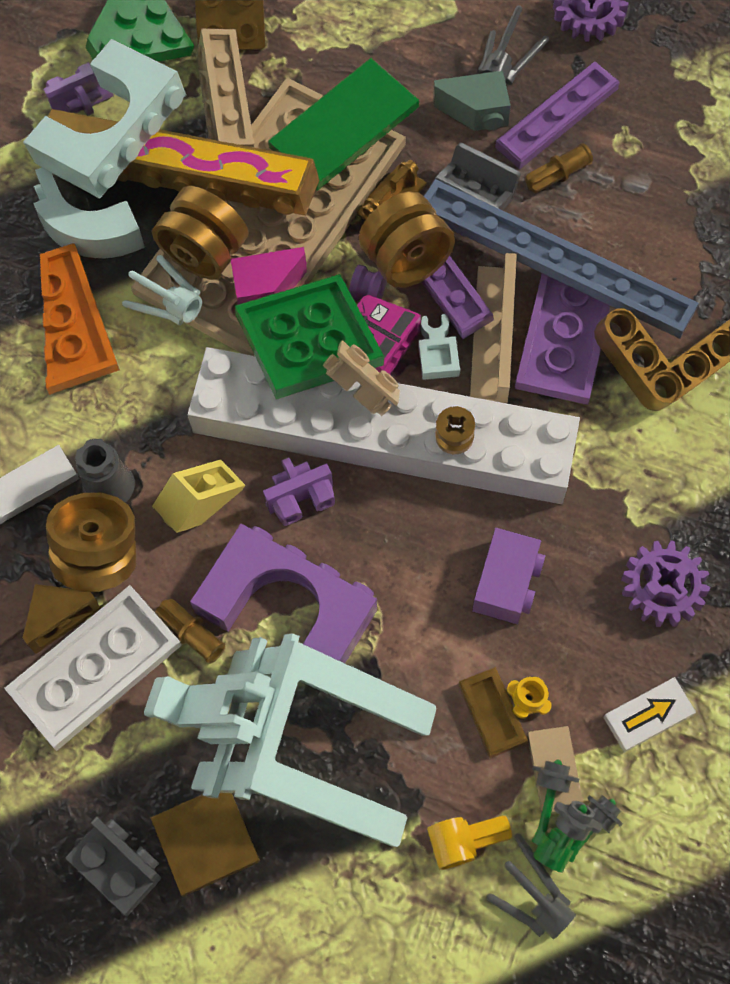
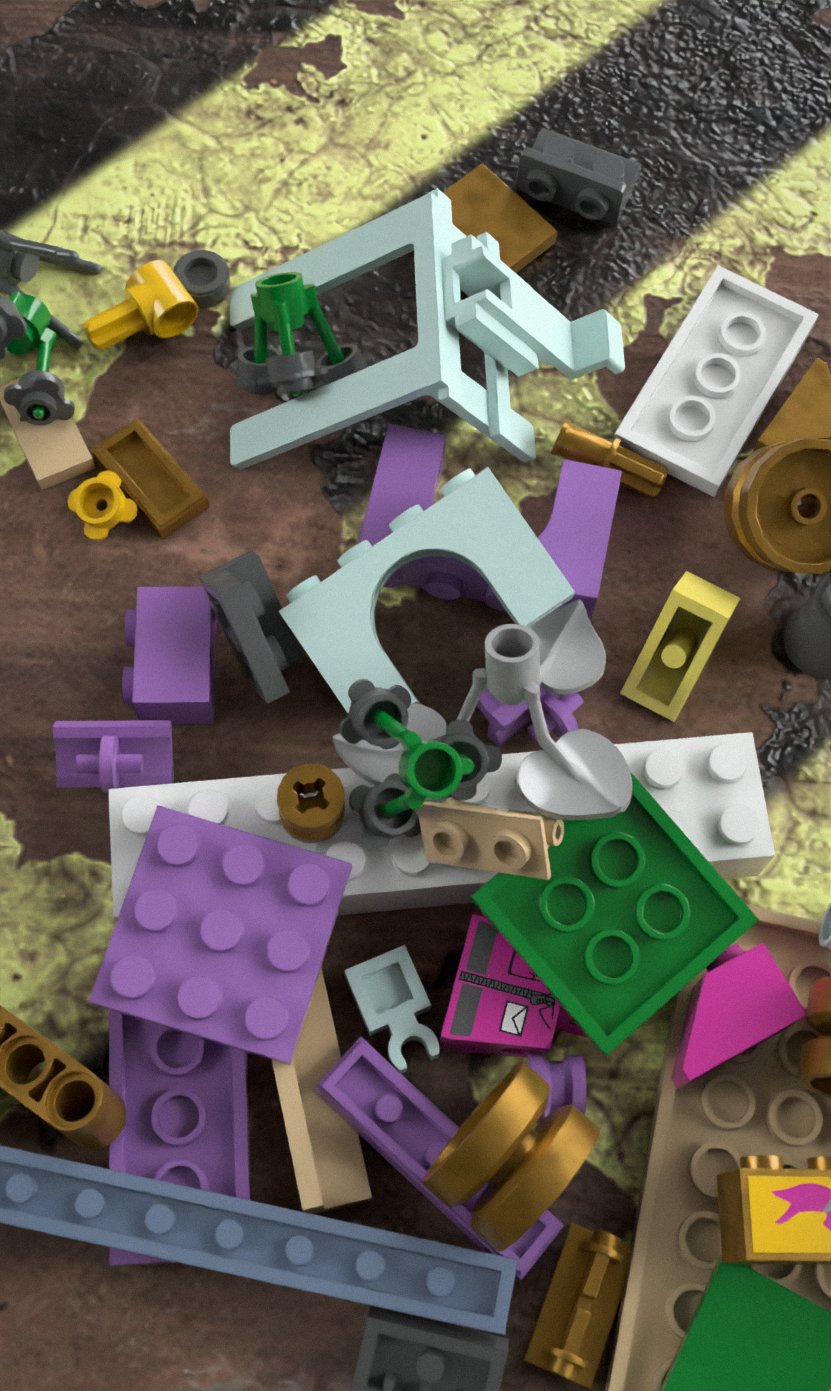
camera: 155 degrees right, 0 degrees up
none -> medium lavender hips [52,720,174,792]
none -> medium lavender plate [89,805,352,1065]
none -> dark grey tile [173,250,231,308]
none -> dark grey bracket [198,551,302,704]
none -> plant [230,272,375,396]
none -> light aqua arch [279,467,575,713]
none -> light grey plant [333,599,632,820]
none -> dark grey plant [339,679,502,850]

